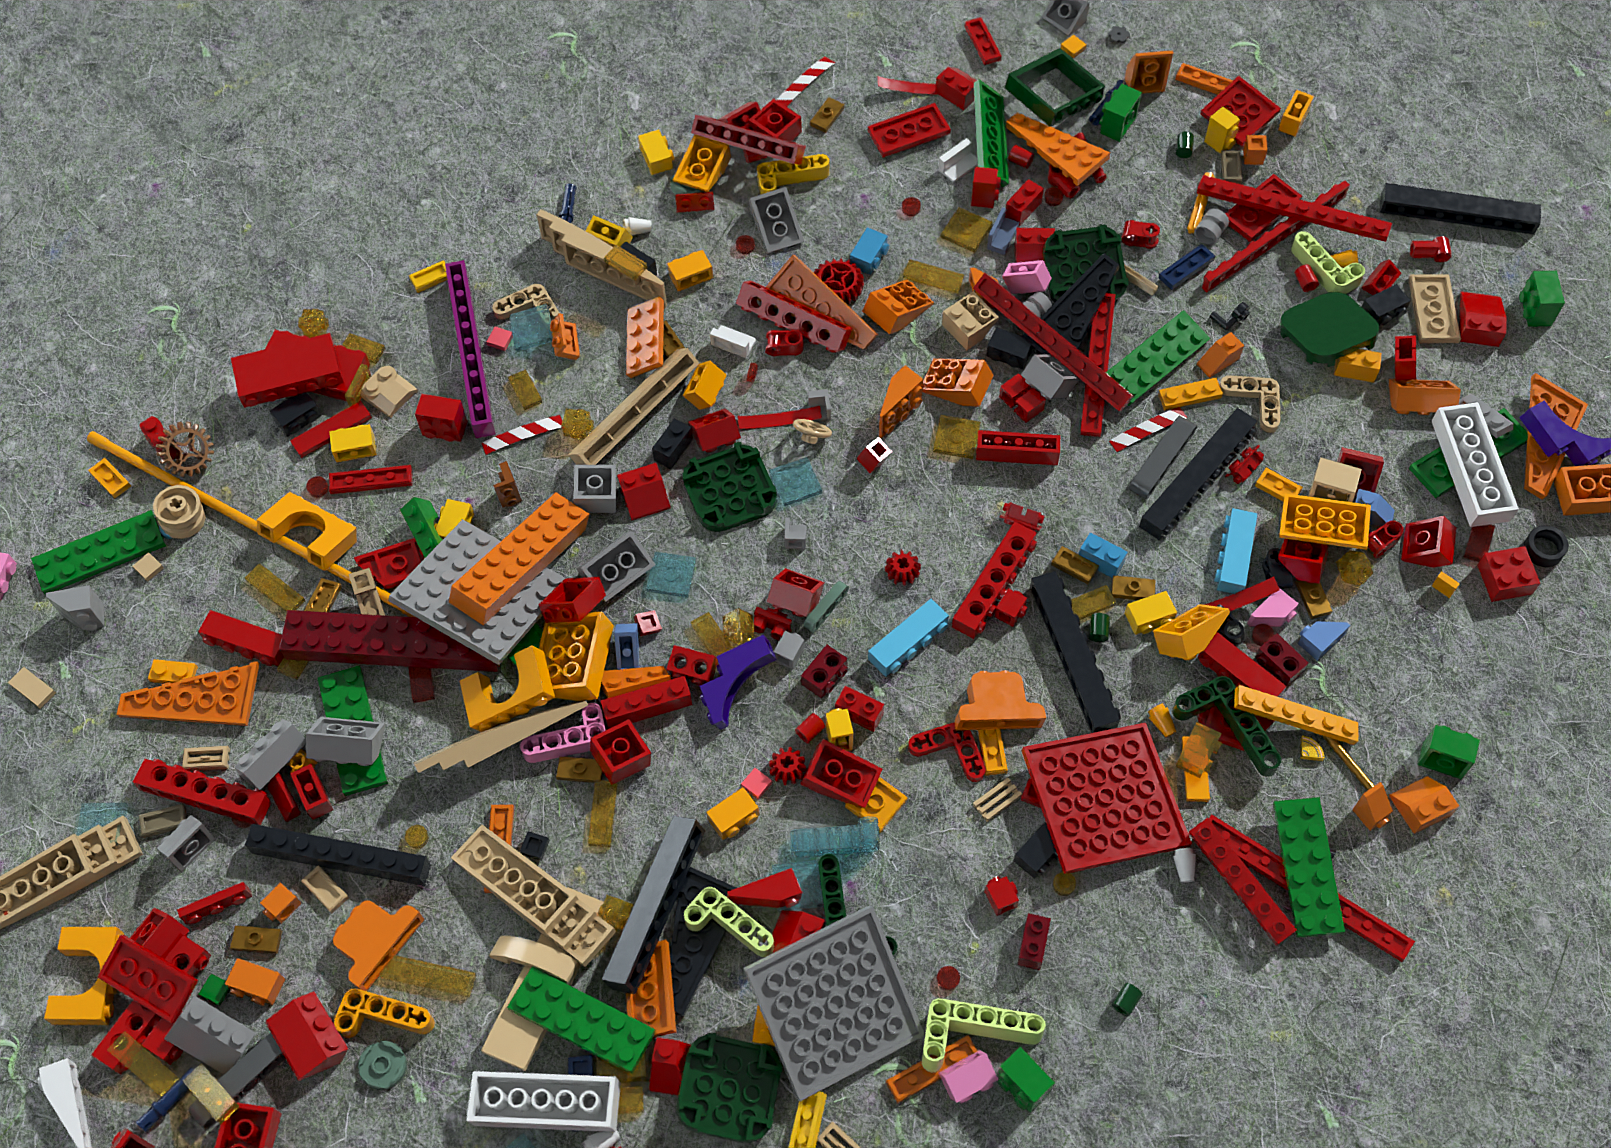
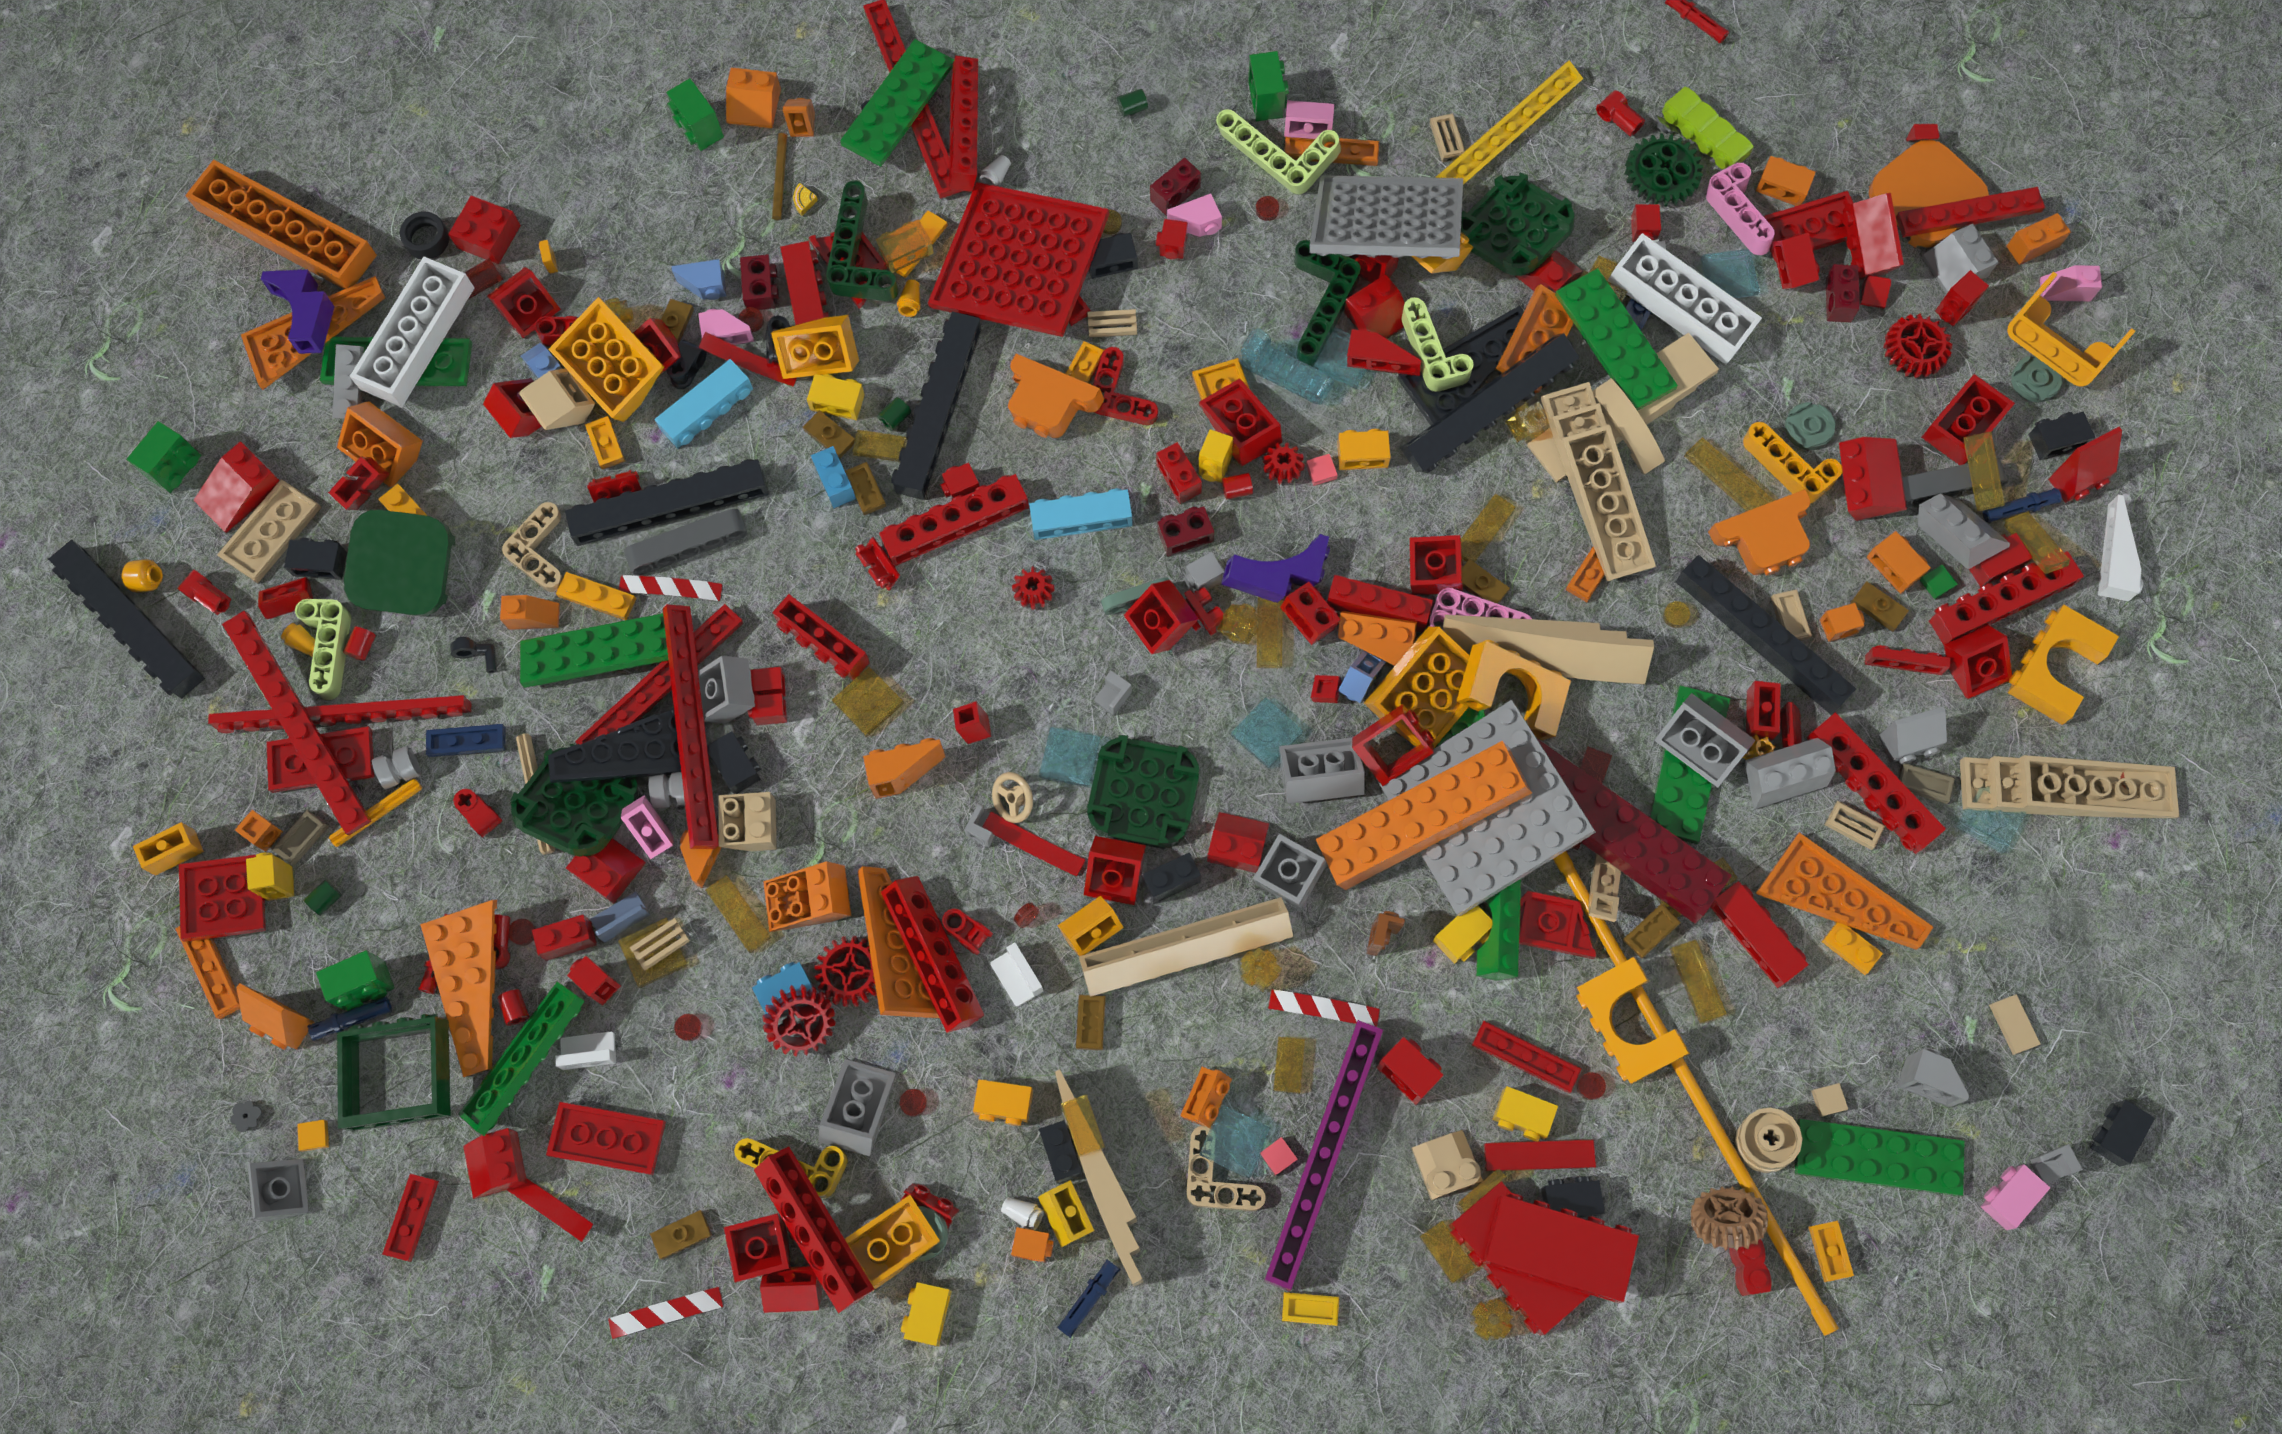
camera: 145 degrees left, 10 degrees up
red tile [97,935,199,1024] -> none
black plate [519,831,550,861] -> none
orange plate [626,296,664,378] -> none
orange slope [923,358,994,407] -> none
light orange plate [1234,685,1358,745] -> none
none -> light orange head [121,559,163,593]
none -> tan tile [630,918,690,970]
none -> red gear [762,984,836,1057]
none -> orange brick [1011,1227,1054,1263]
none -> bright pink slope [1167,194,1222,237]

